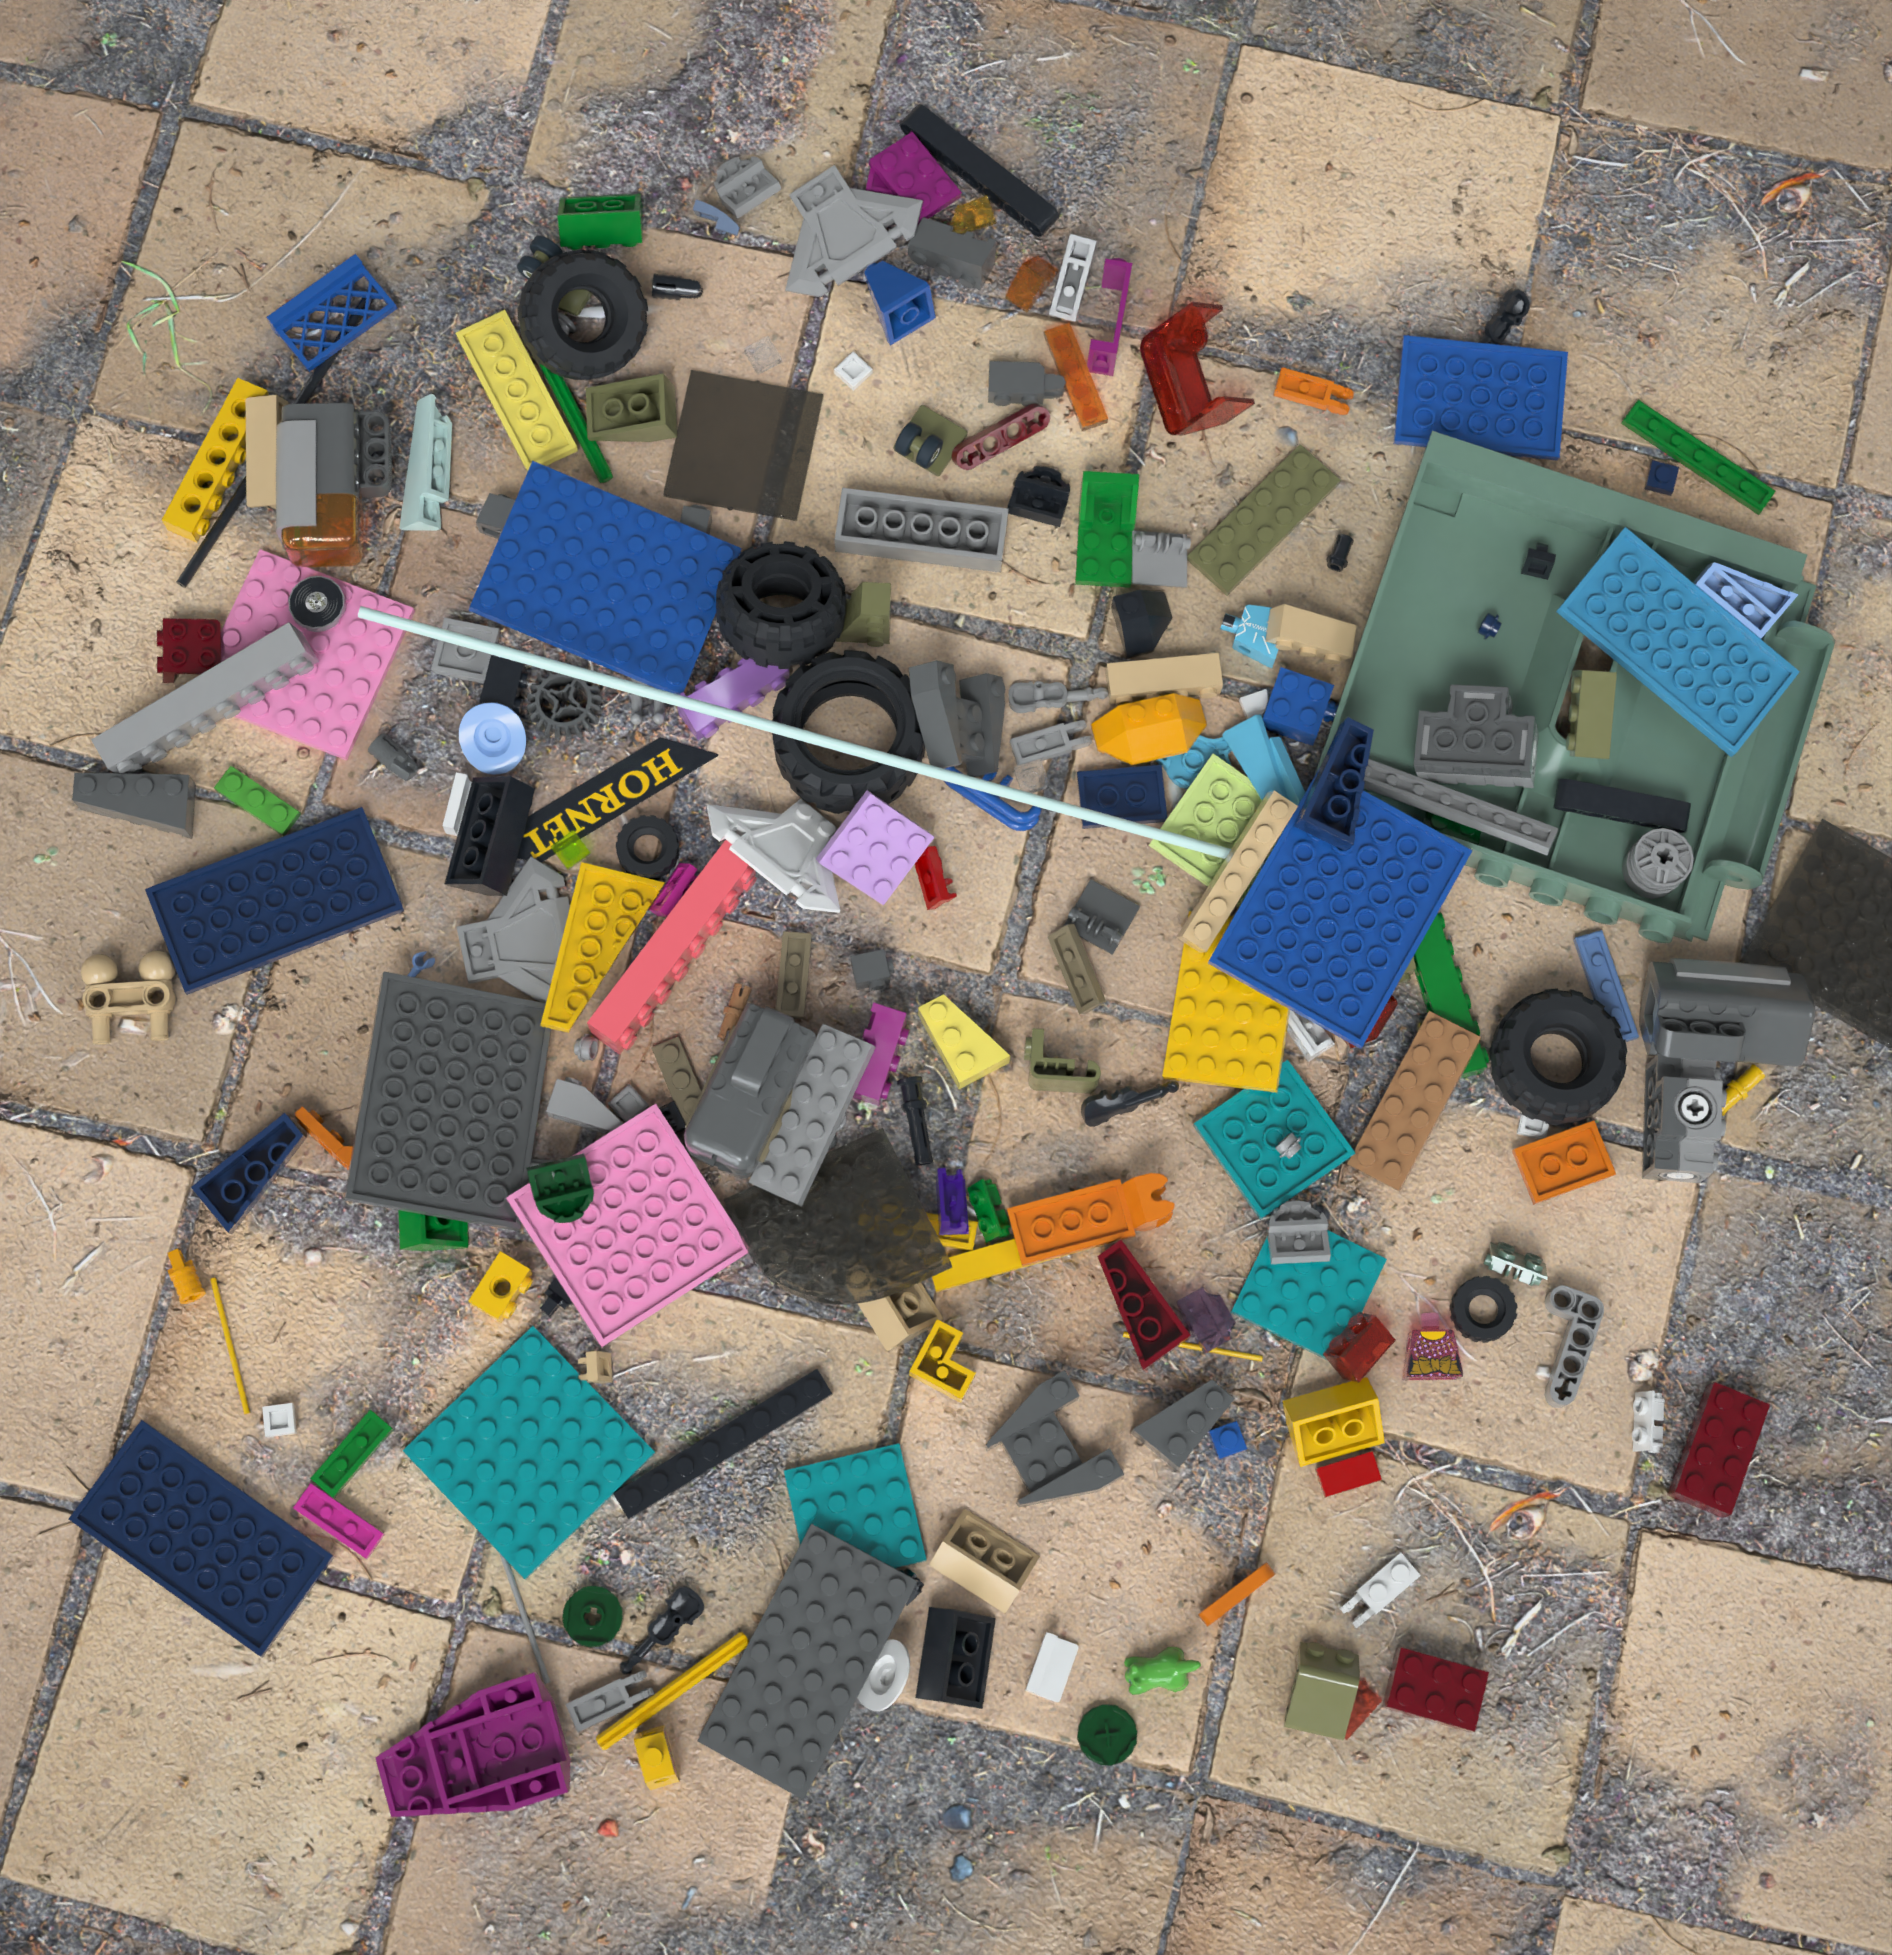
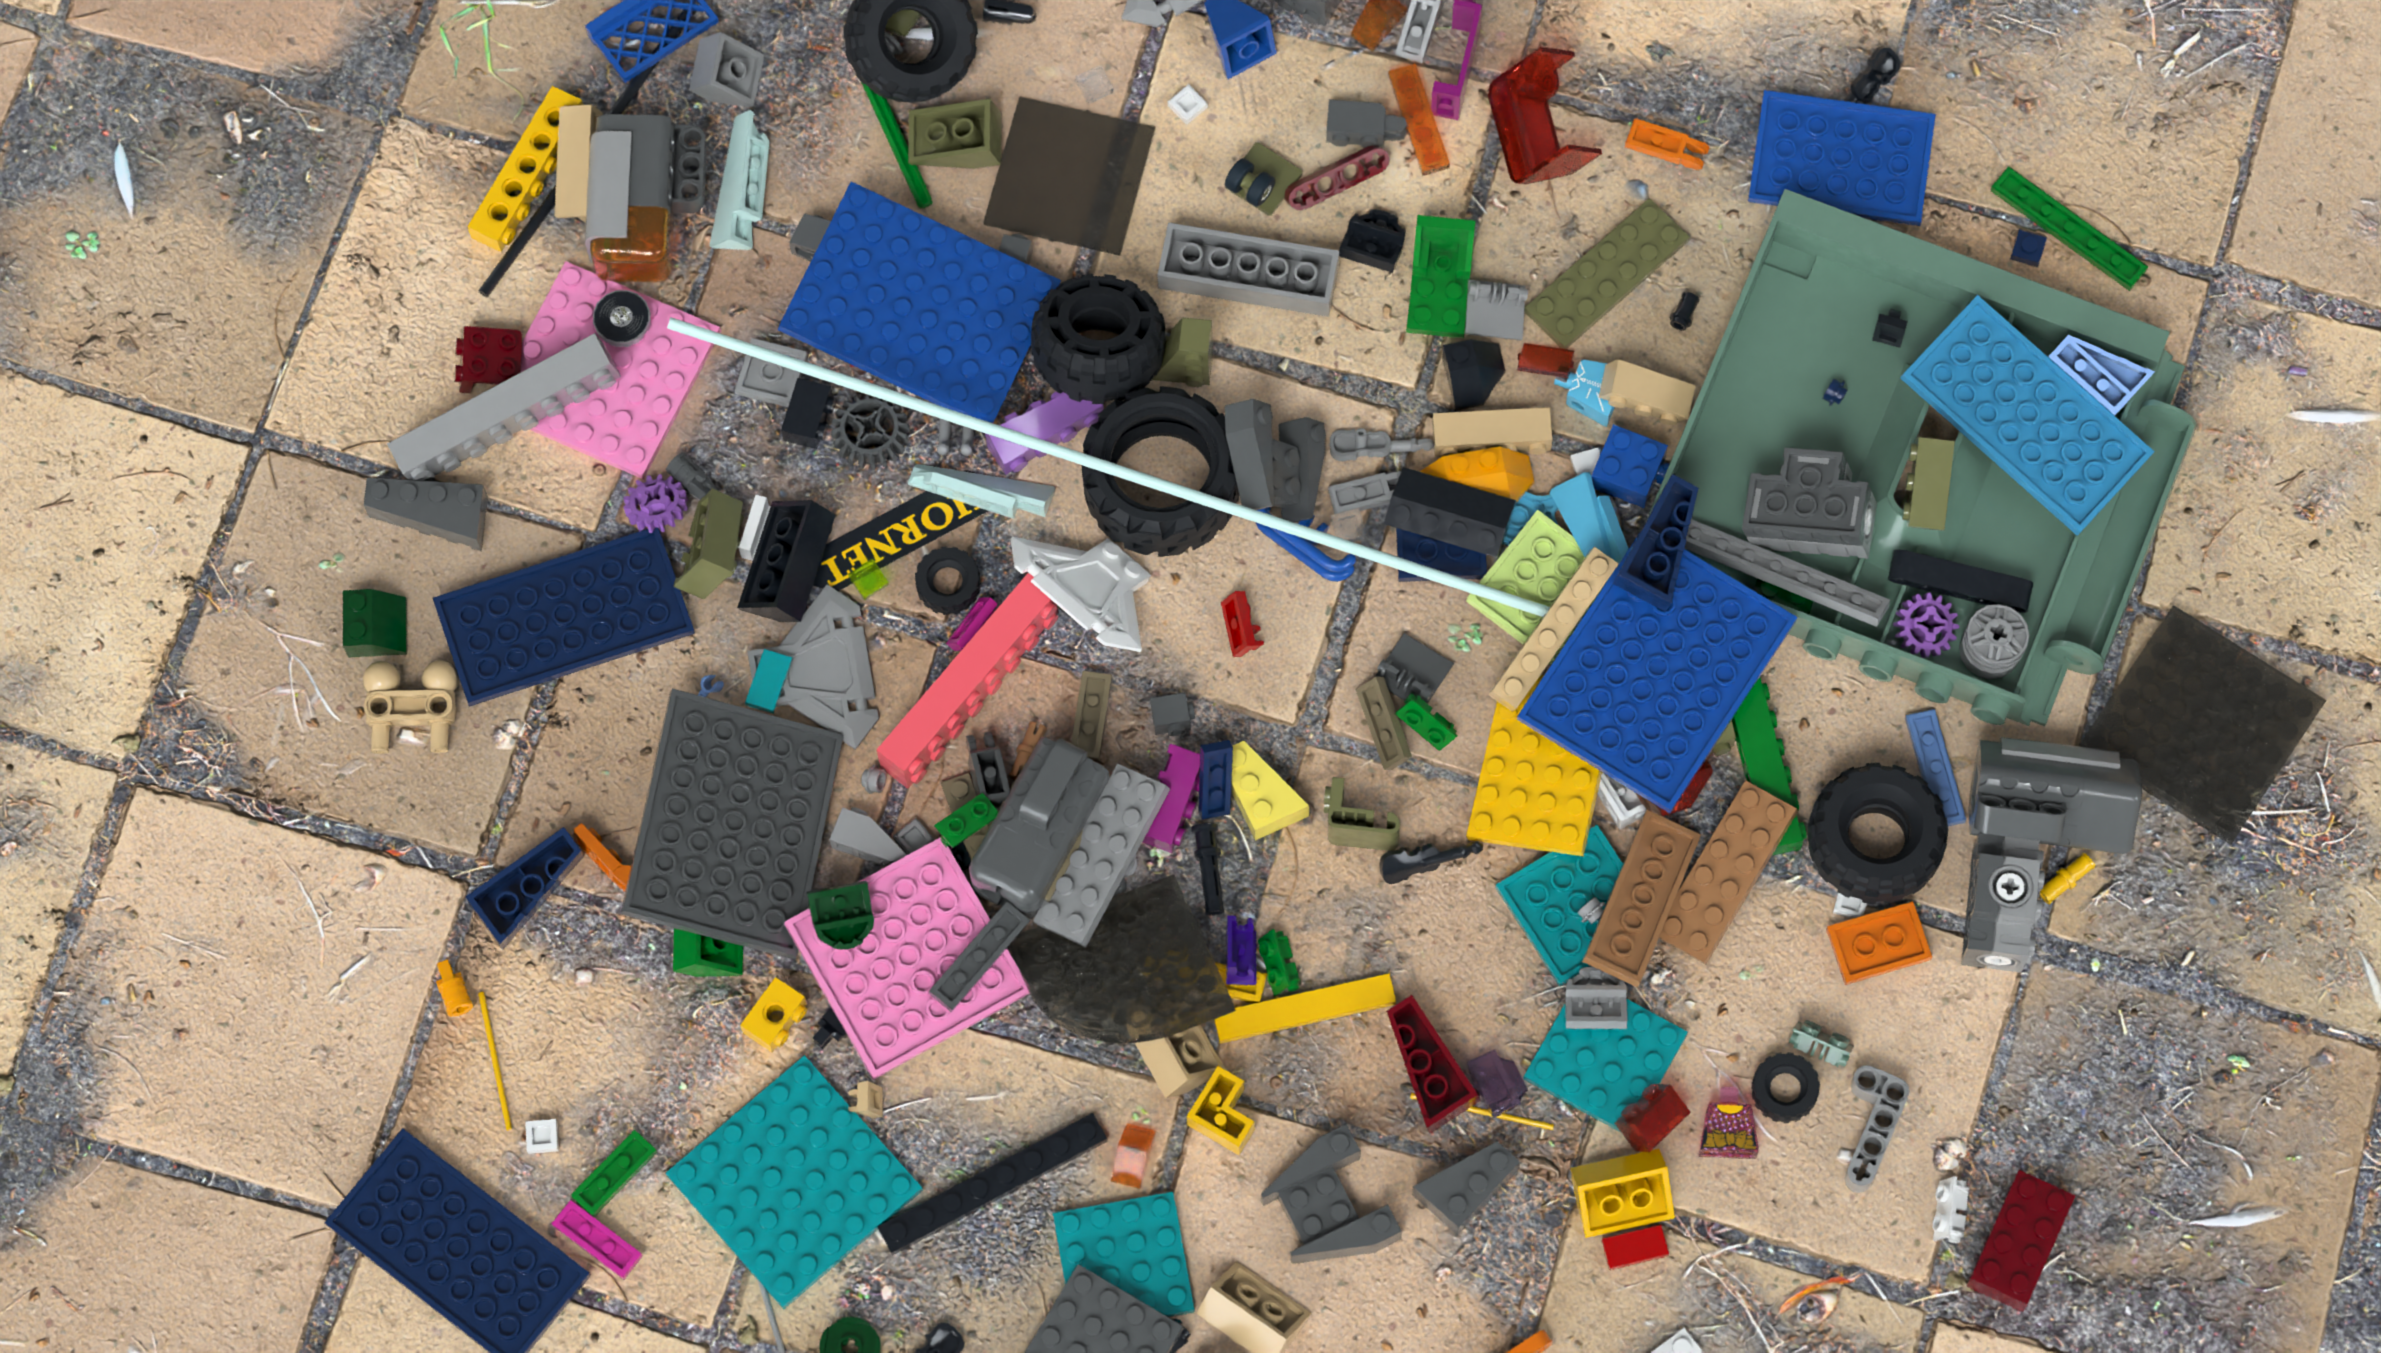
camera: 10 degrees right, 5 degrees down
bright green plate [214,766,301,837] -> none
light yellow plate [456,310,578,472] -> none
light blue hat [459,702,526,775] -> none
yellow wing [540,862,665,1033] -> none
lavender plate [816,790,934,905] -> none
orange hinge [1007,1173,1175,1266] -> none
blue plate [1208,1421,1247,1460] -> none
none -> dark green slope [343,589,407,658]
none -> medium lavender gear [624,474,688,533]
none -> olive wedge [673,488,744,600]
none -> light grey slope [689,32,764,107]
none -> teal tile [745,649,792,714]
none -> light aqua wedge [908,464,1055,519]
none -> dark grey plate [929,901,1030,1013]
none -> green hinge [934,792,998,848]
none -> dark grey hinge [966,731,1010,810]
none -> clear orange slope [1111,1123,1156,1189]
none -> dark blue plate [1198,740,1233,820]
none -> black slope [1384,467,1516,557]
none -> green hinge [1395,693,1458,751]
none -> clear red piece [1517,343,1574,378]
none -> medium nougat plate [1582,810,1701,987]
none -> medium lavender gear [1893,593,1959,658]

